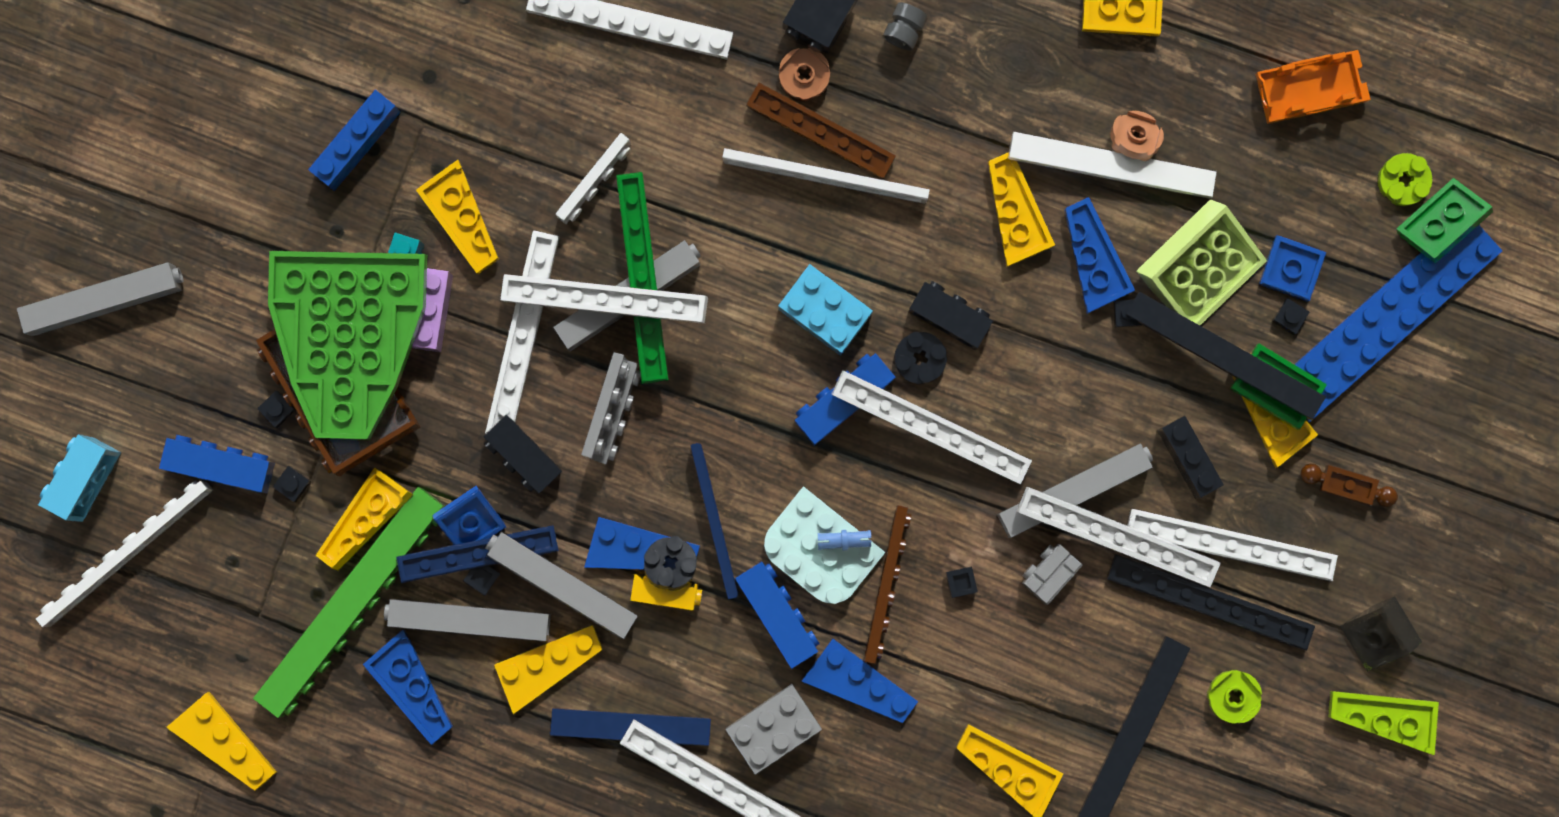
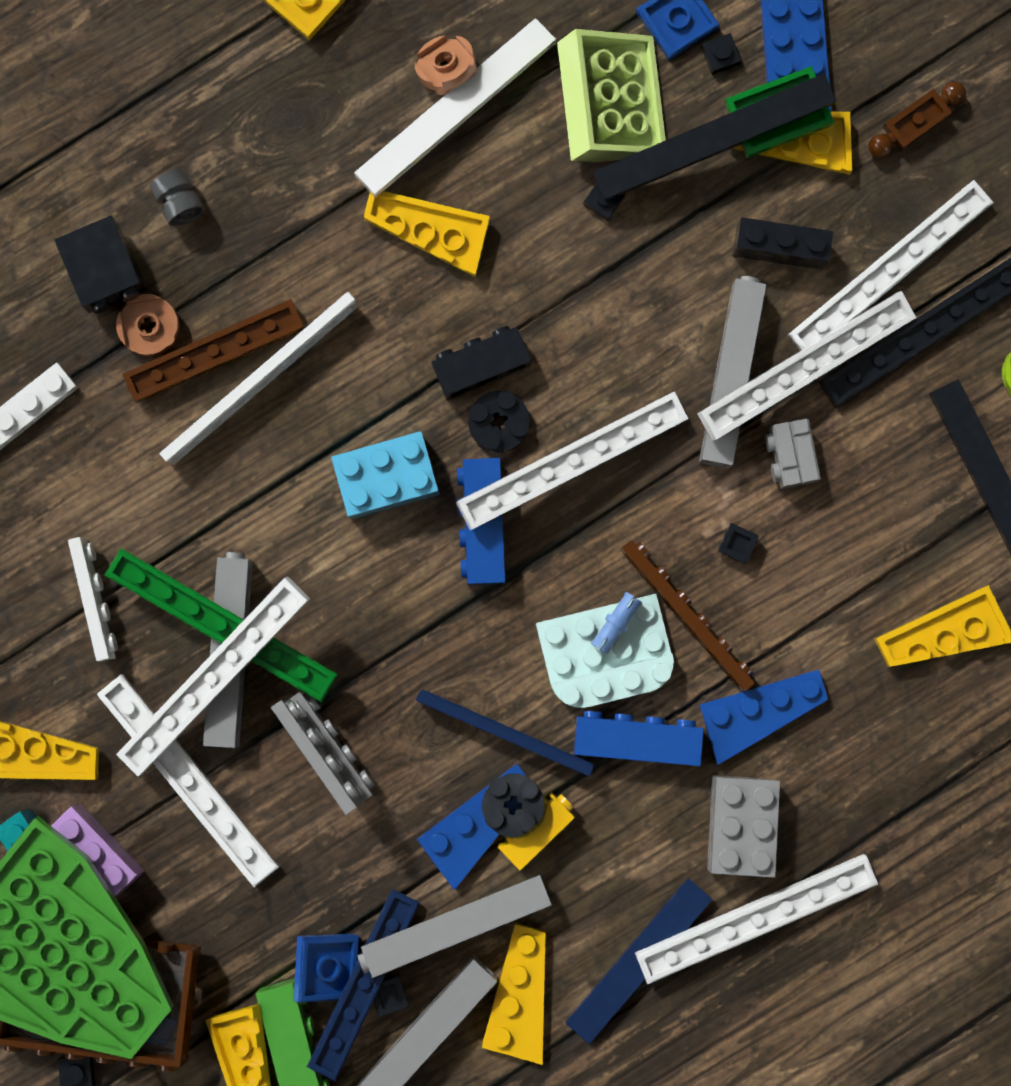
camera: 50 degrees left, 0 degrees up
black brick [483,413,562,493] -> none
blue wing [1064,197,1135,314] -> none

